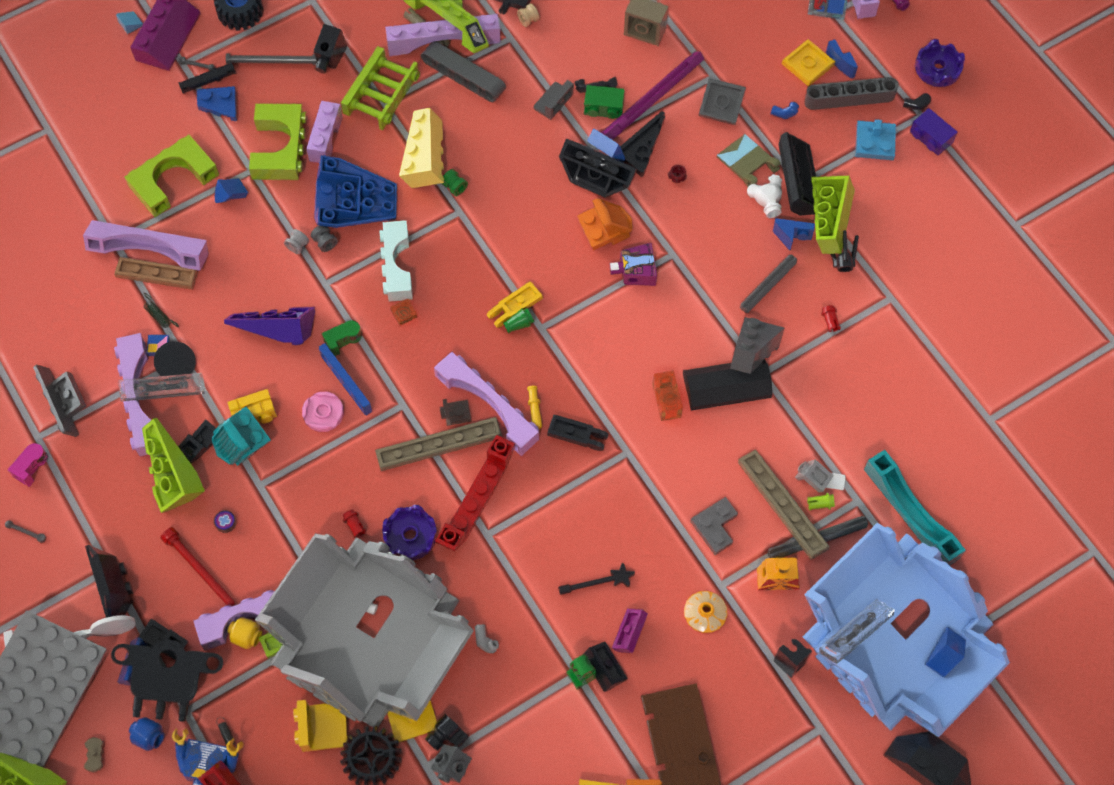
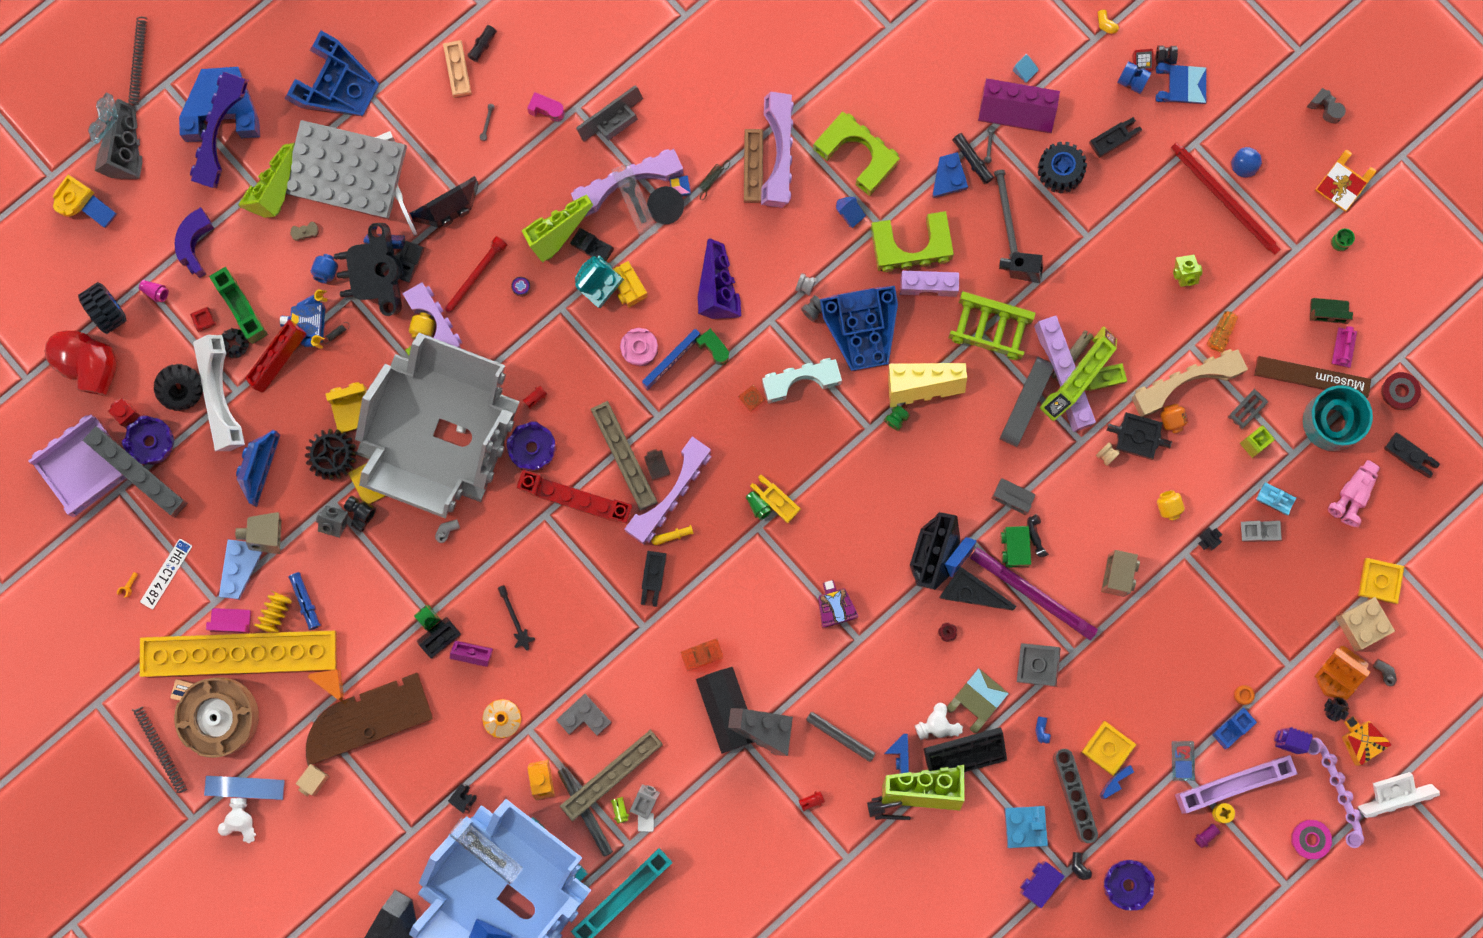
camera: 80 degrees right, 15 degrees up
orange piece [577,198,633,251] -> none

